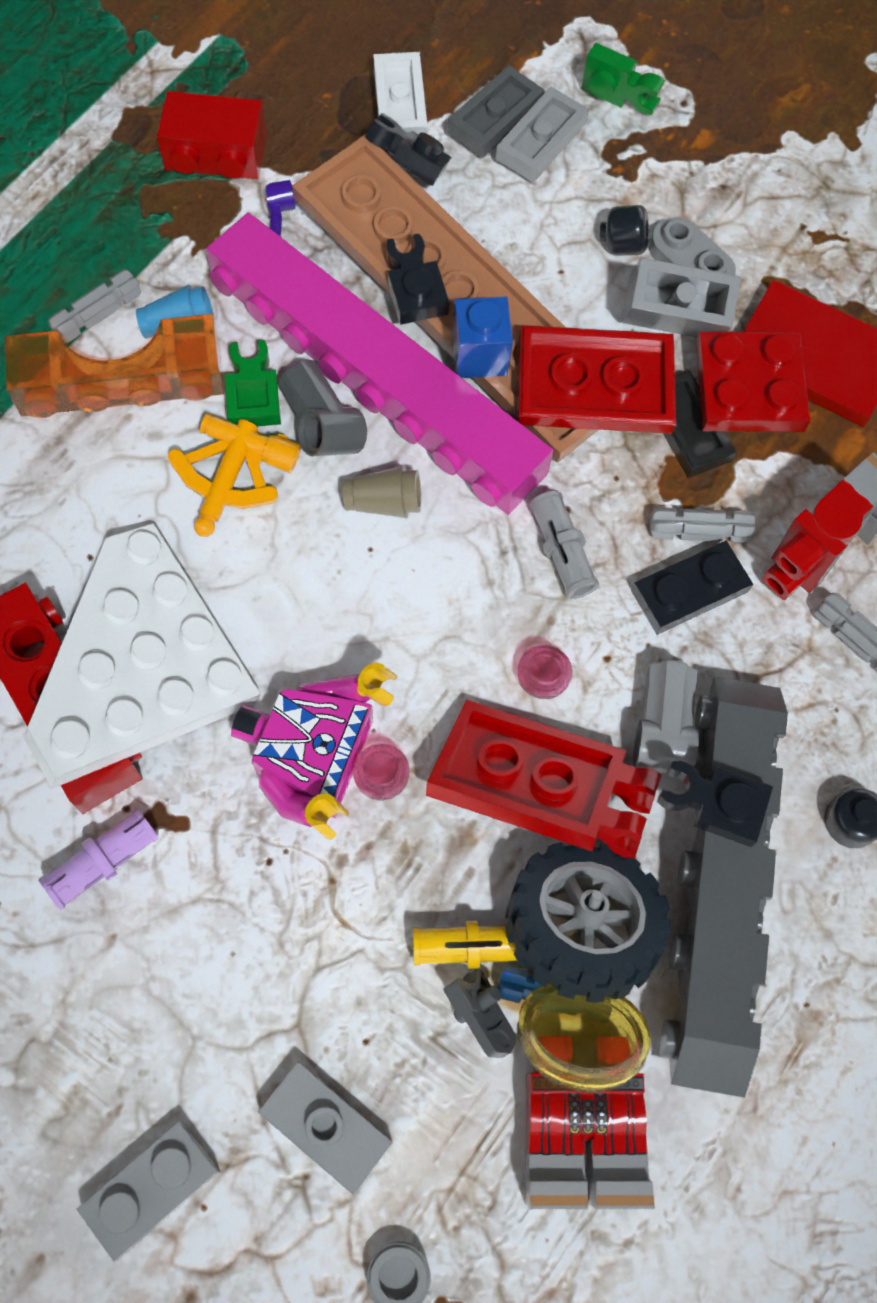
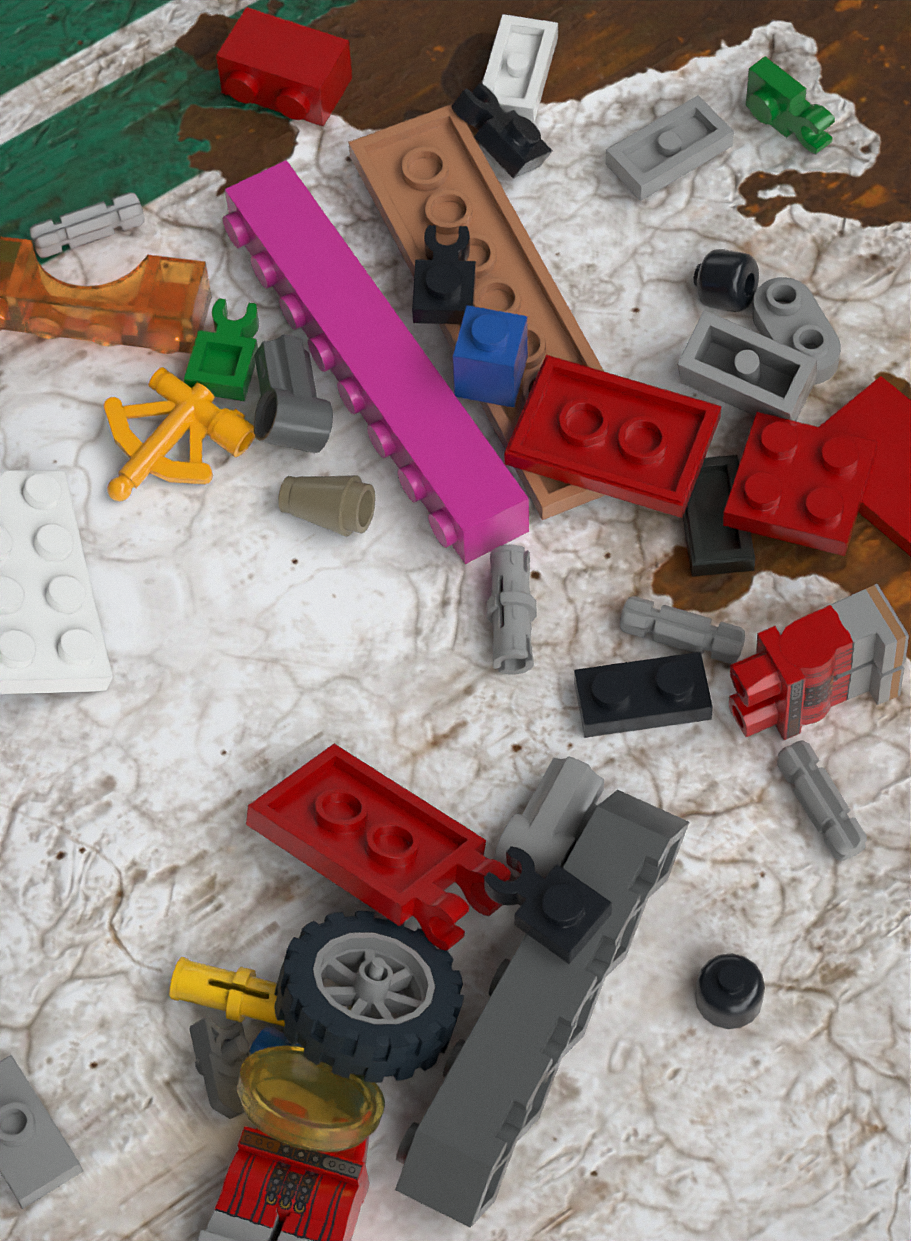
camera: 25 degrees right, 10 degrees down
dark azure cone [136,284,215,339] -> none
torso [231,662,397,840] -> none
dark purple hand [266,180,296,237] -> none
clear pink plate [353,744,410,801] -> none
dark grey plate [447,65,545,158] -> none
clear pink plate [517,645,572,699] -> none

